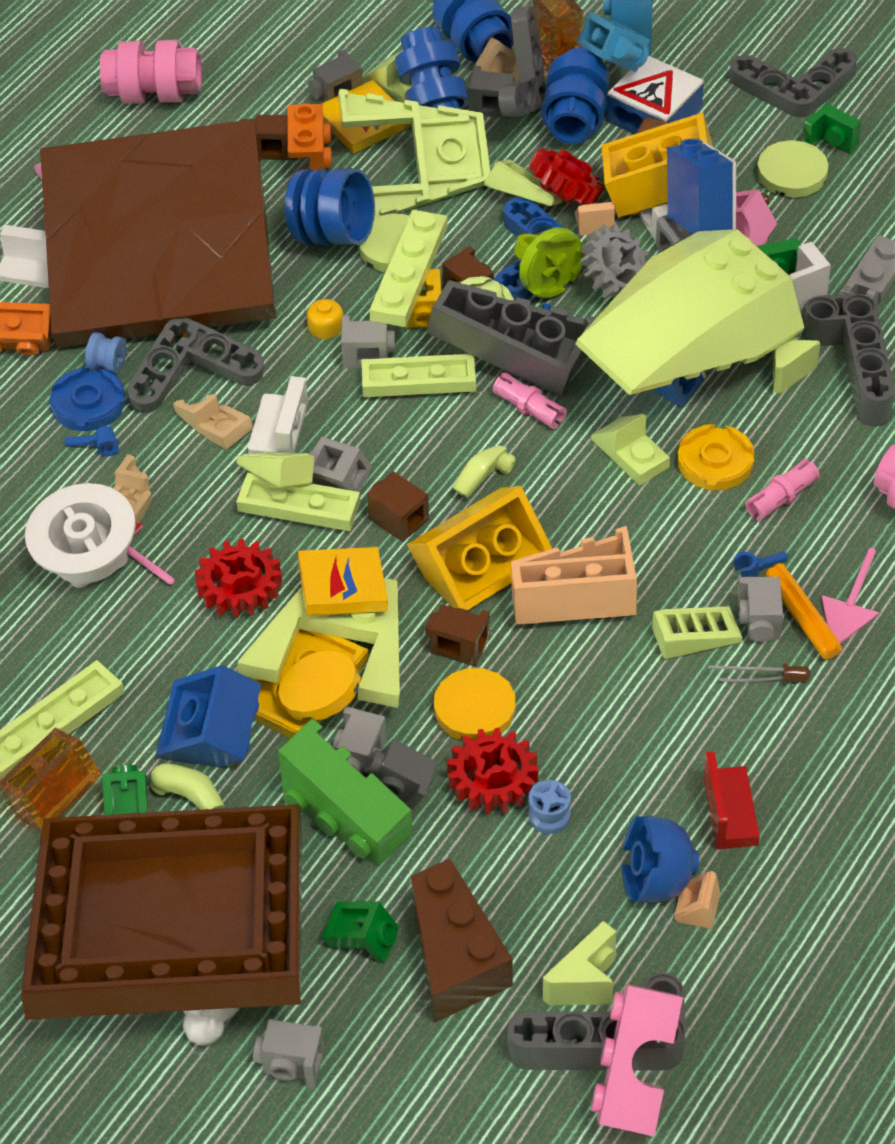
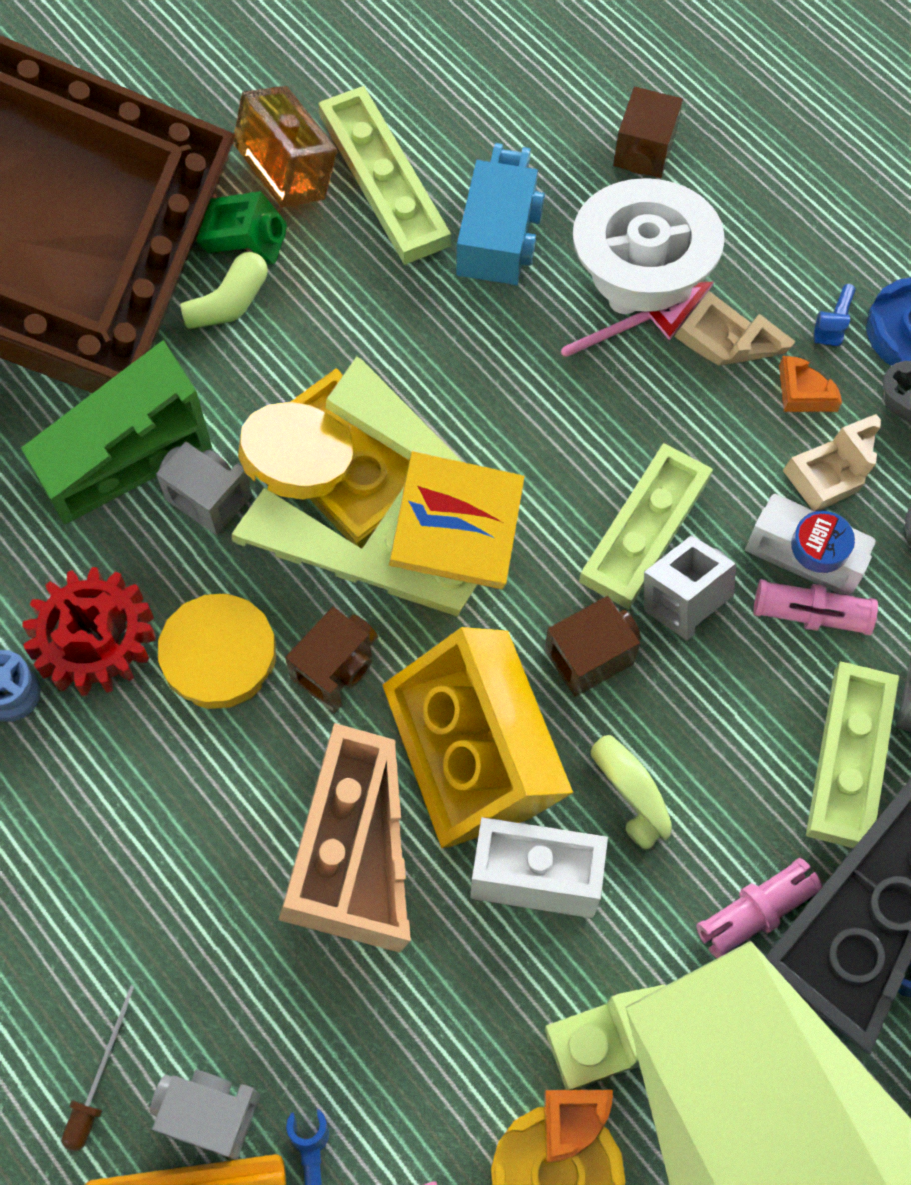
camera: 105 degrees right, 15 degrees up
blue slope [155,665,261,767] -> none
red gear [195,539,283,618] -> none
yellowish green slope [237,452,314,488] -> none
dark grey brick [365,739,437,809] -> none
yellowish green slope [652,606,742,660] -> none
none -> dark azure brick [456,143,545,285]
none -> white panel [470,817,608,918]
none -> orange tile [544,1090,613,1163]
none -> bright pink pin [753,579,878,636]
none -> orange tile [779,356,842,412]
none -> tile [791,511,855,573]

